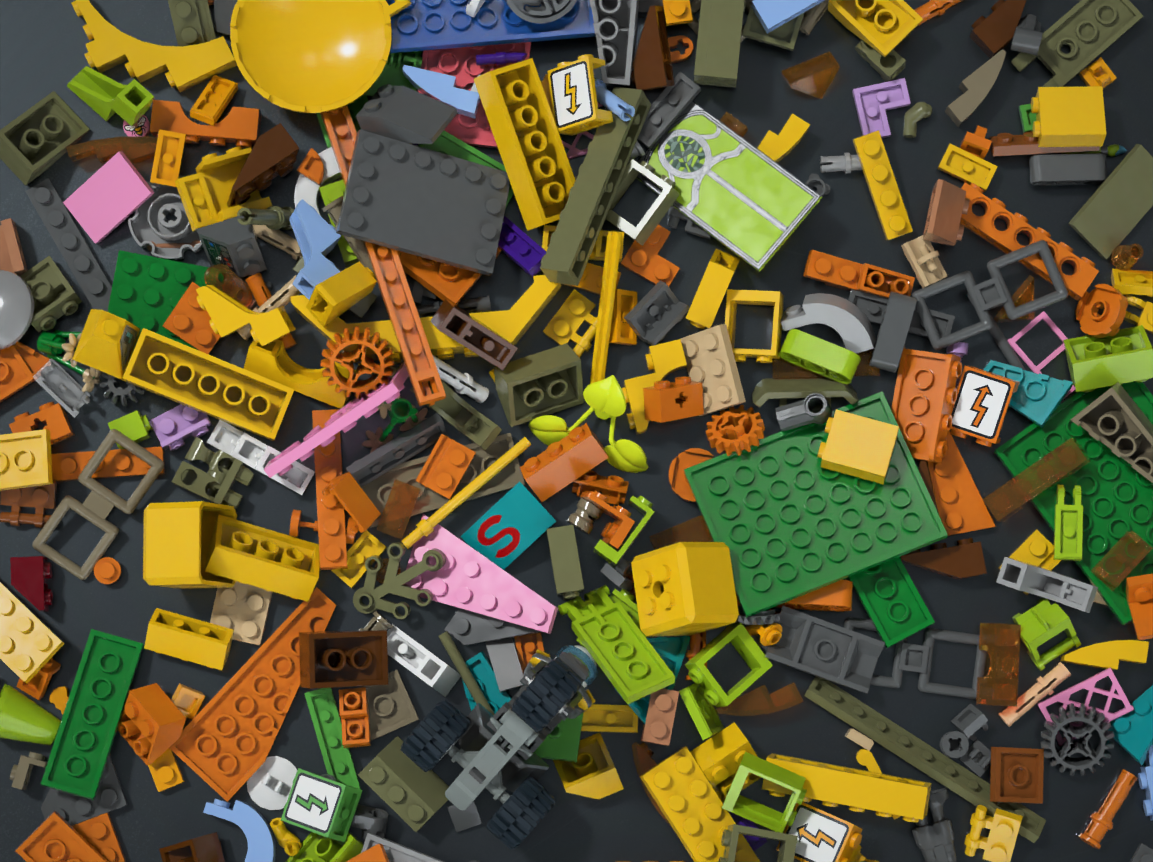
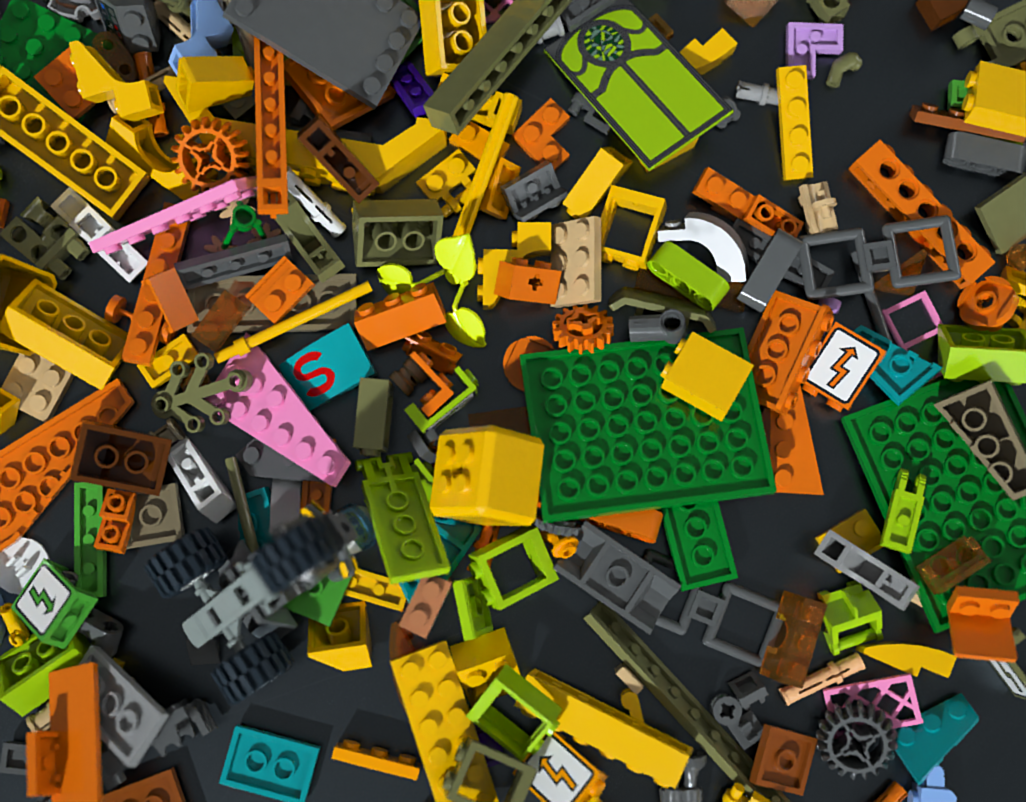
camera: 15 degrees right, 0 degrees up
lavender bracket [149,404,212,451] -> none
olive slope [358,736,449,832] -> none
olive window [605,159,680,246] -> none
clear orange slope [715,682,804,716] -> none
reddish brown slope [900,538,987,580] -> none
nougat slope [922,179,970,246] -> none
yellow plate [937,144,998,192] -> none
dark tan slope [945,49,1006,127] -> none
orange tile [960,125,992,159] -> none
clear orange arch [983,438,1091,522] -> none

